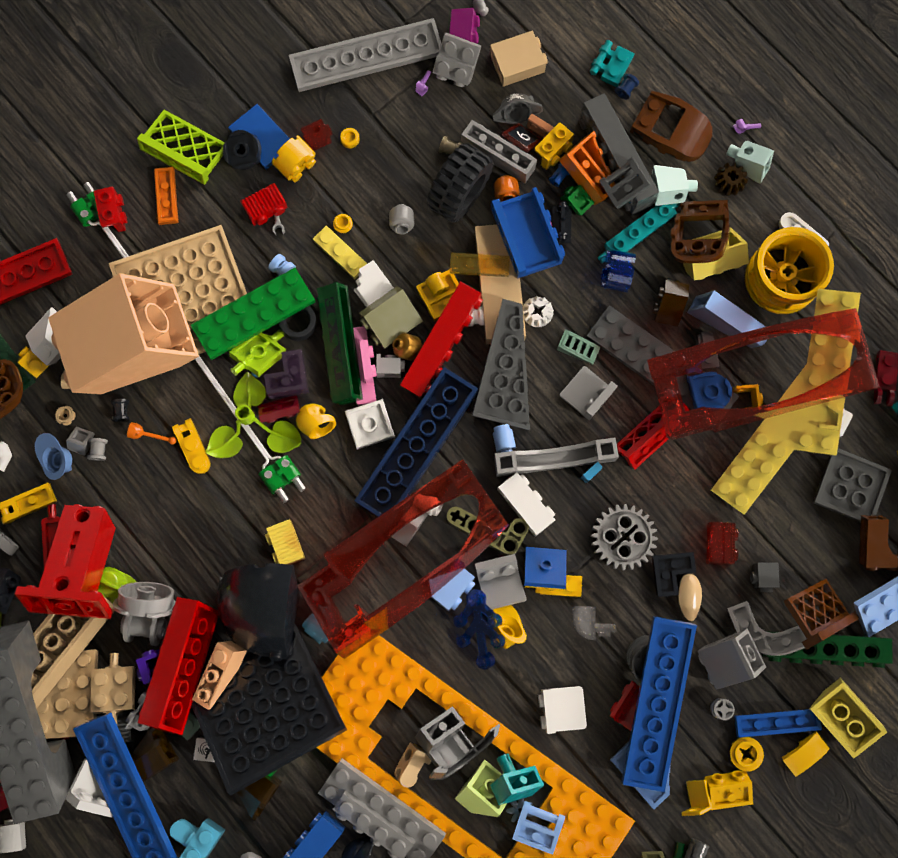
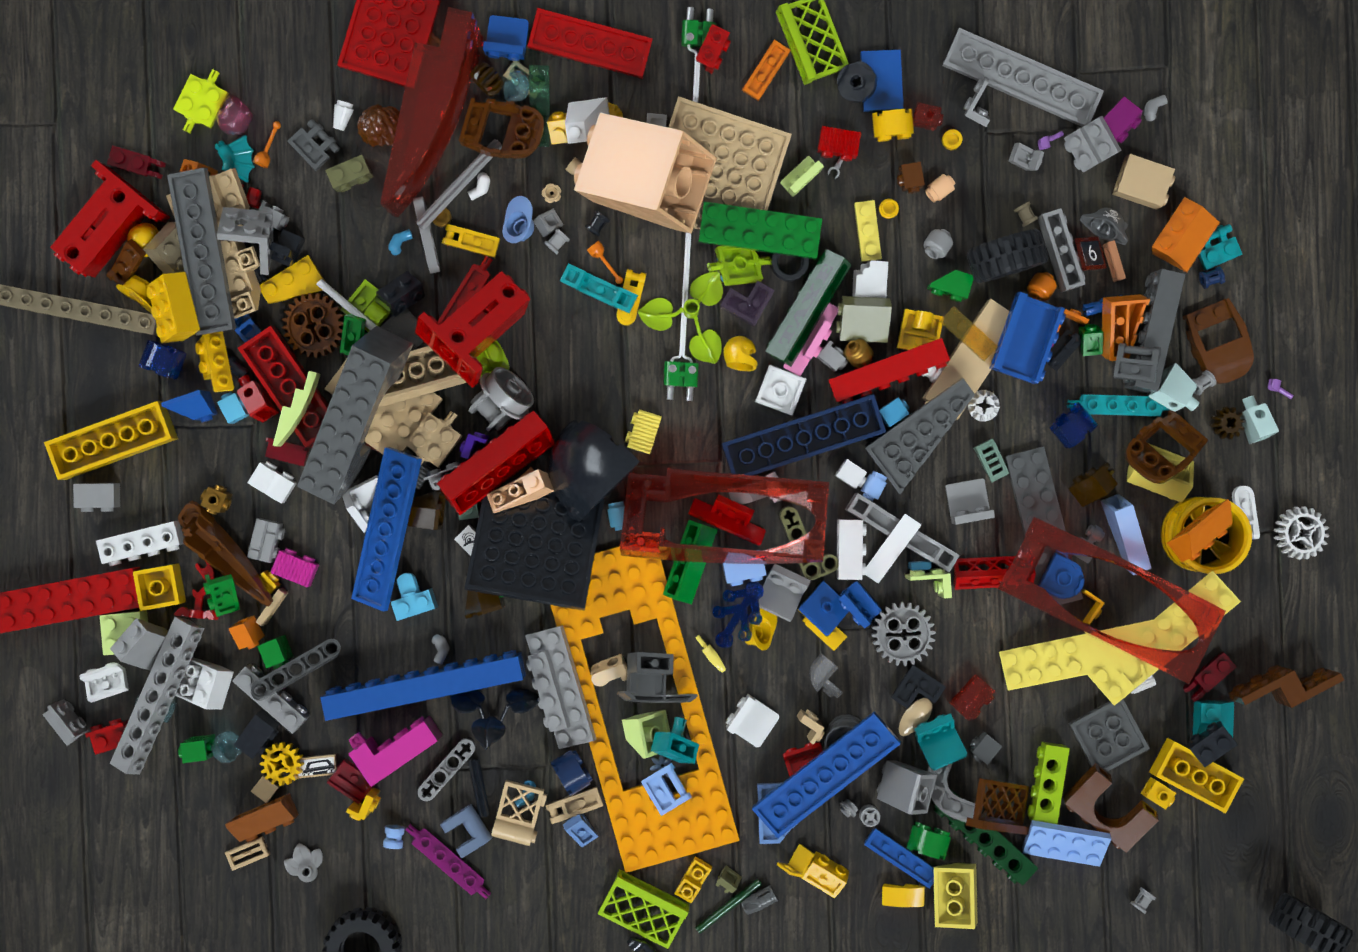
camera: 45 degrees right, 10 degrees up
dark red plate [258,395,300,423] -> none
light blue wheel [268,254,296,276] -> none
yellow bracket [535,123,574,170] -> none
yellow gear [729,737,764,771] -> none
none -> teal slope [560,263,638,313]
none -> green brick [663,520,718,604]
none -> red bracket [688,494,766,546]
none -> light yellow hand [695,635,726,672]
none -> yellowish green bracket [780,156,824,197]
none -> tan bracket [797,709,825,744]
none -> white brick [834,459,867,489]
none -> blue bracket [839,581,882,629]
none -> light grey plate [840,799,858,817]
none -> white sticker [866,514,921,583]
none -> dark azure brick [879,397,909,428]
none -> reddish brown brick [897,162,925,194]
none -> yellowish green bracket [905,568,952,598]
none -> green brick [906,822,951,860]
none -> teal bracket [914,713,967,770]
none -> light nougat brick [925,174,955,203]
none -> green slope [927,270,974,302]
none -> light grey bracket [963,77,990,127]
none -> light grey bracket [1008,143,1044,171]
none -> lime brick [1028,742,1070,824]
none -> orange bracket [1057,309,1089,332]
none -> orange slope [1152,197,1220,273]
none -> orange slope [1167,499,1232,562]
none -> light grey bush [1192,370,1216,395]
none -> white gear [1274,506,1329,560]

